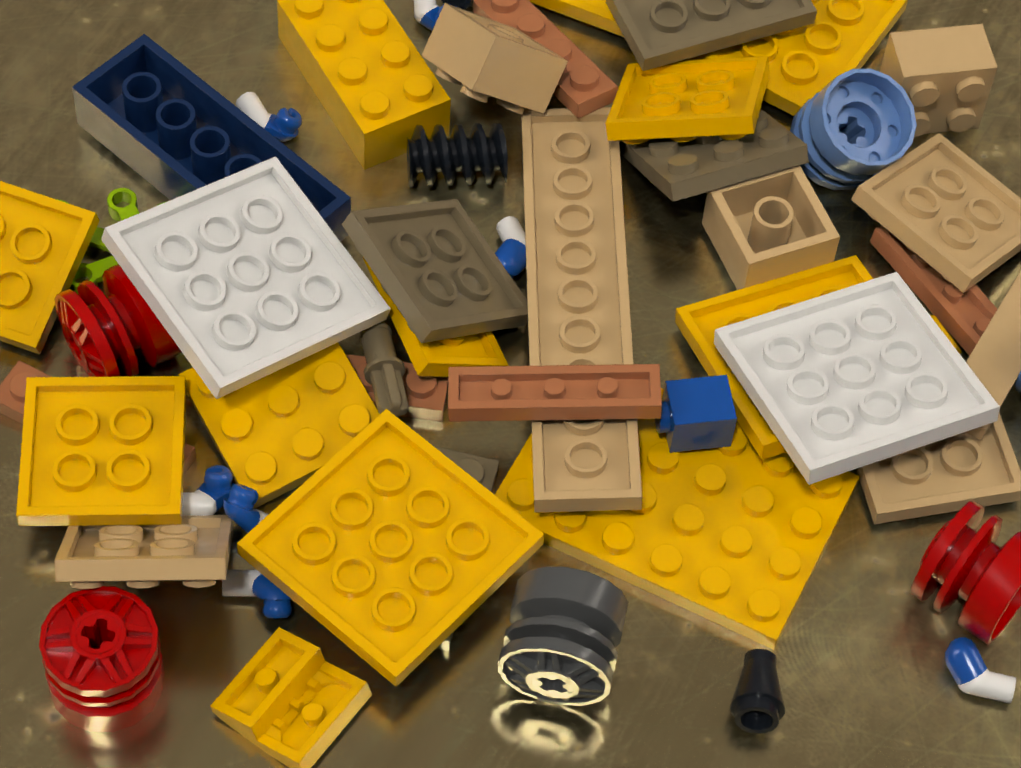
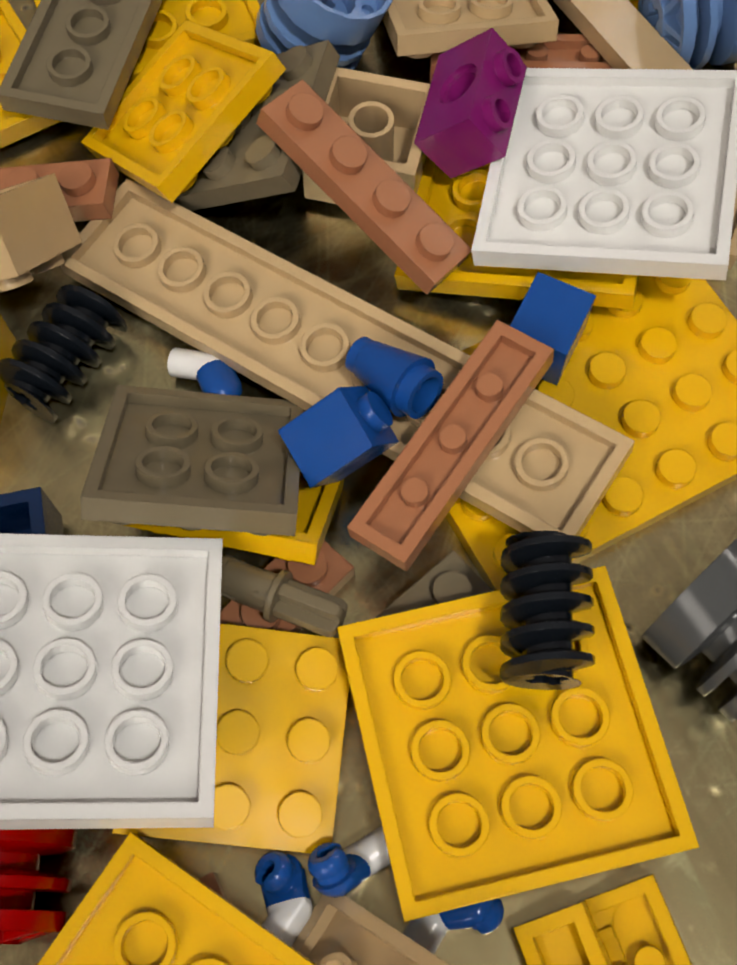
camera: 50 degrees left, 10 degrees up
none -> nougat plate [256,79,471,295]
none -> blue brick [278,386,399,488]
none -> blue cone [345,337,443,419]
none -> magenta brick [414,28,527,179]
none -> black piece [500,530,595,690]

